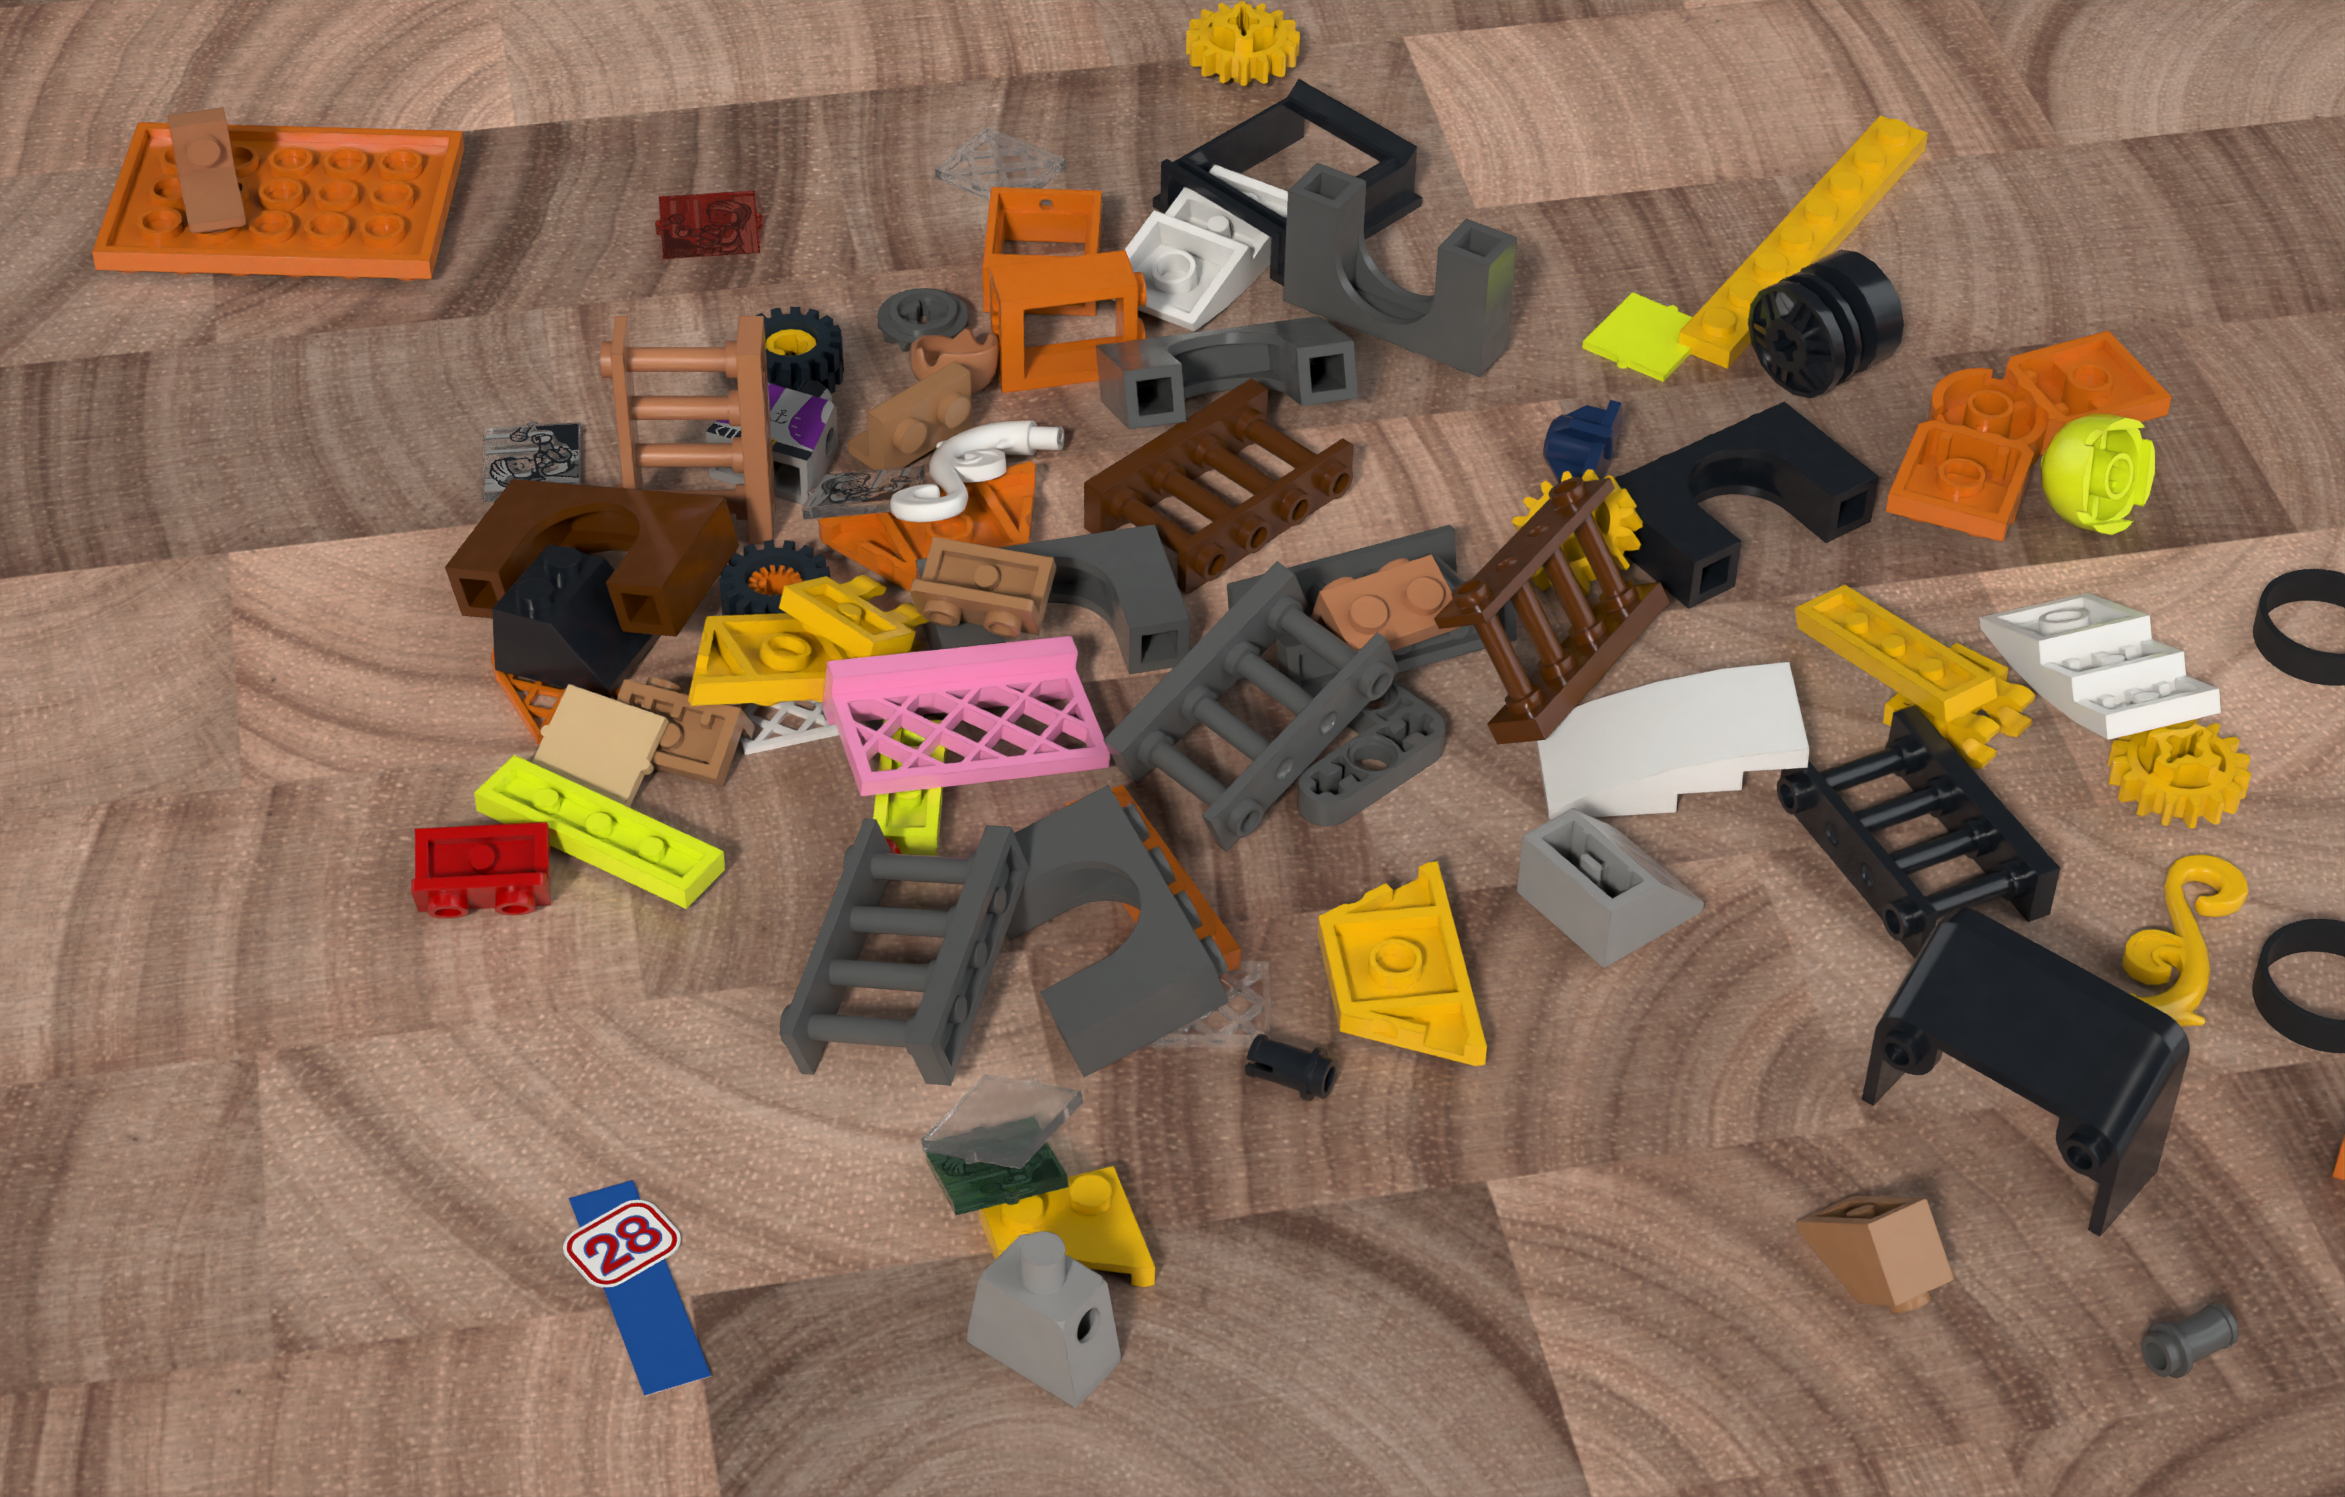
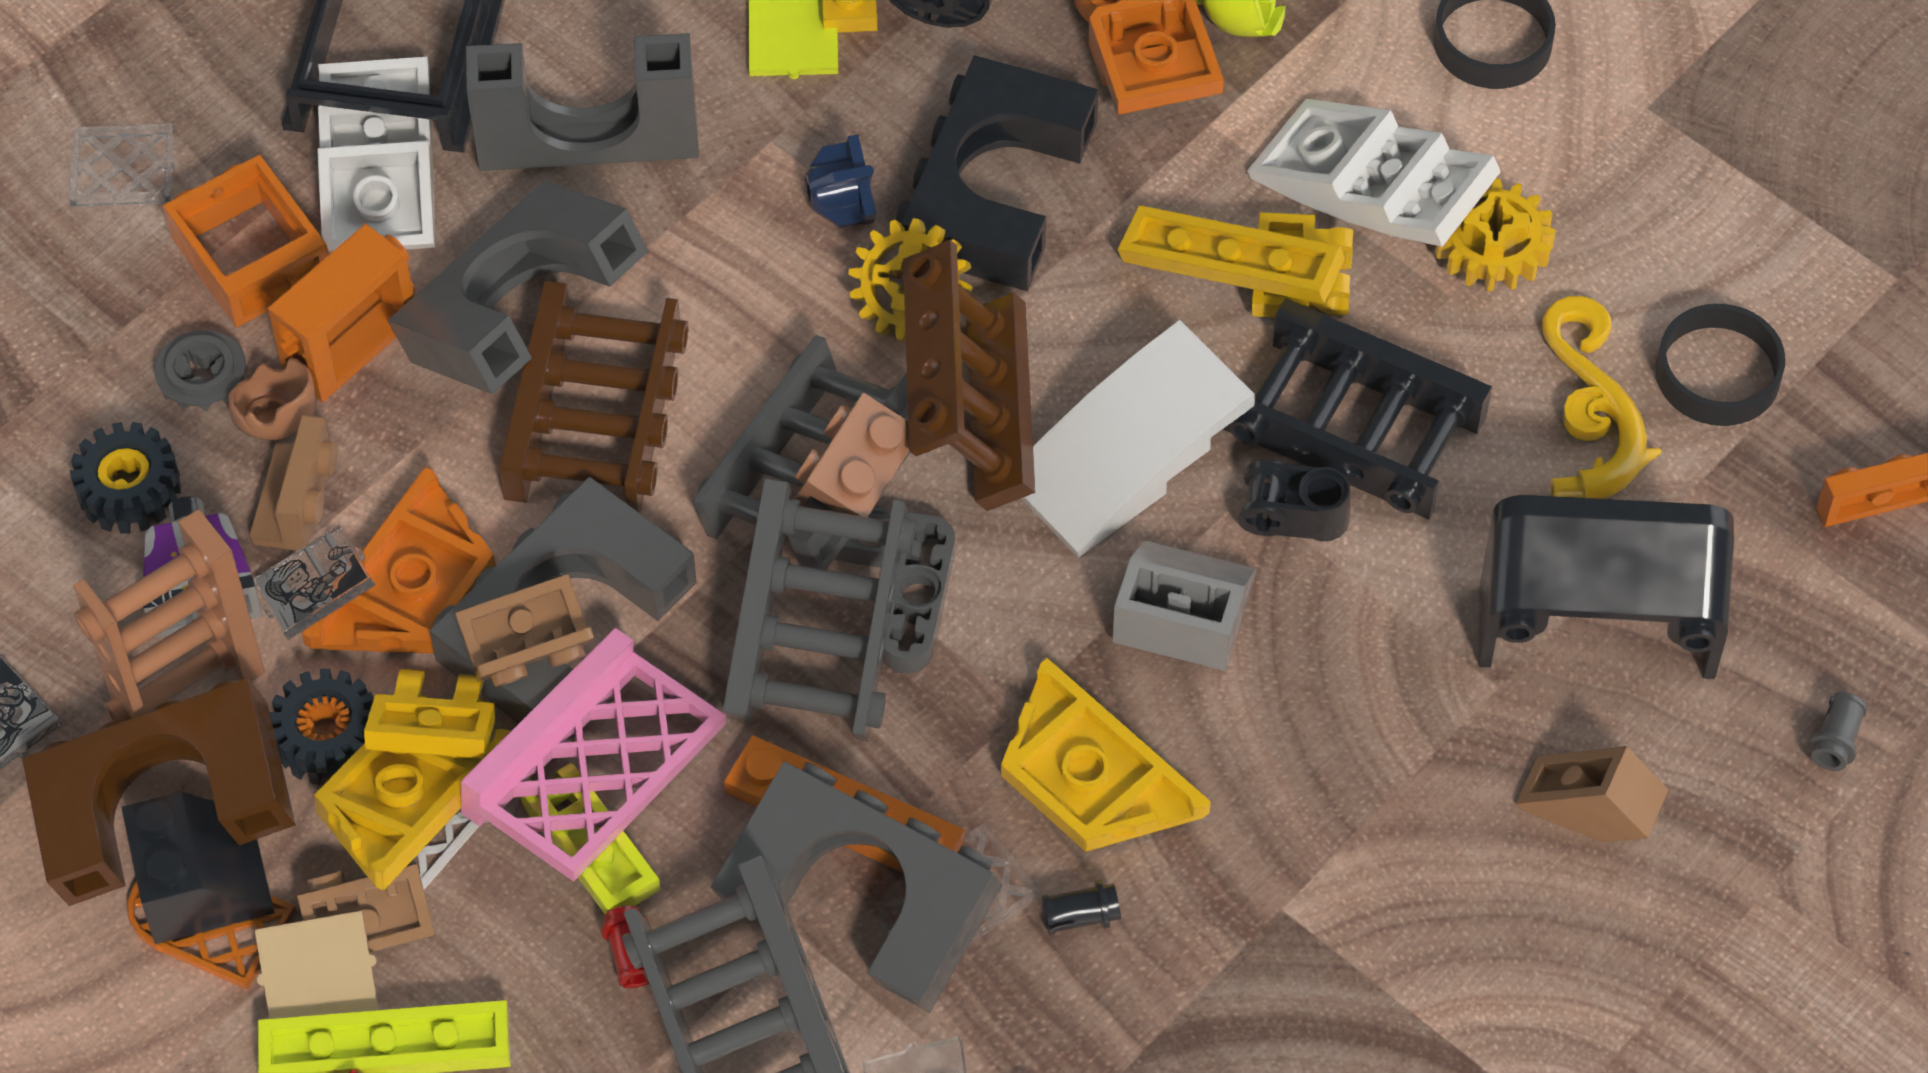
camera: 35 degrees left, 15 degrees up
white plant [890,420,1065,522] -> none
none -> black piece [1237,460,1351,541]

